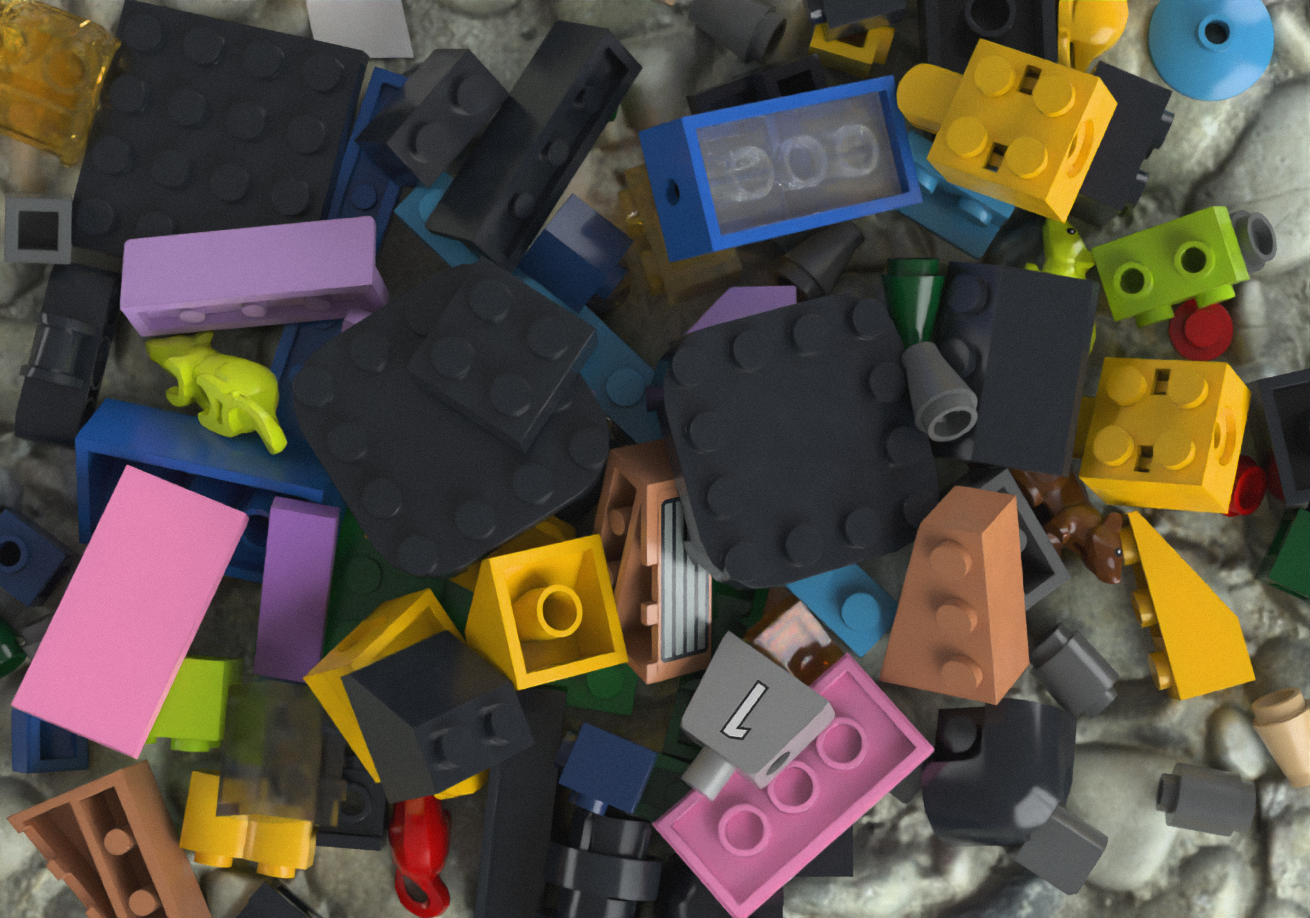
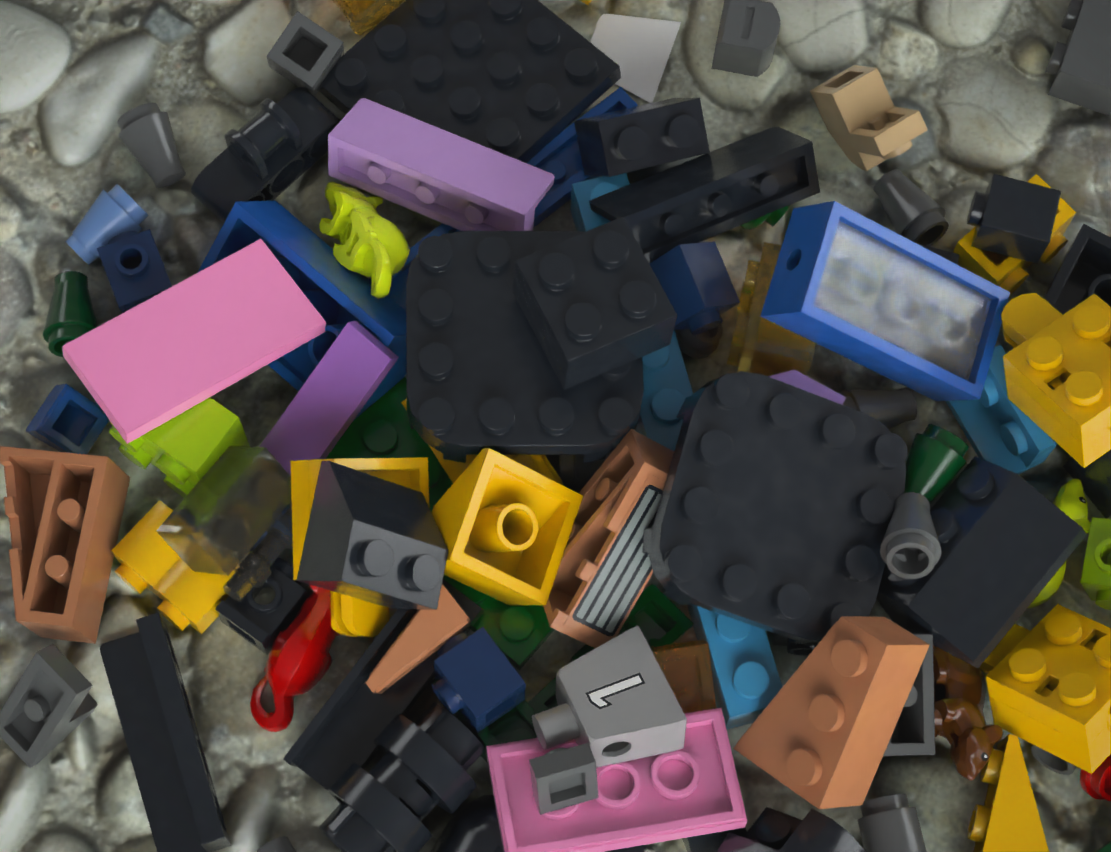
camera: 25 degrees right, 15 degrees down
none -> nougat slope [366,584,471,694]
none -> dark grey plate [529,743,599,815]

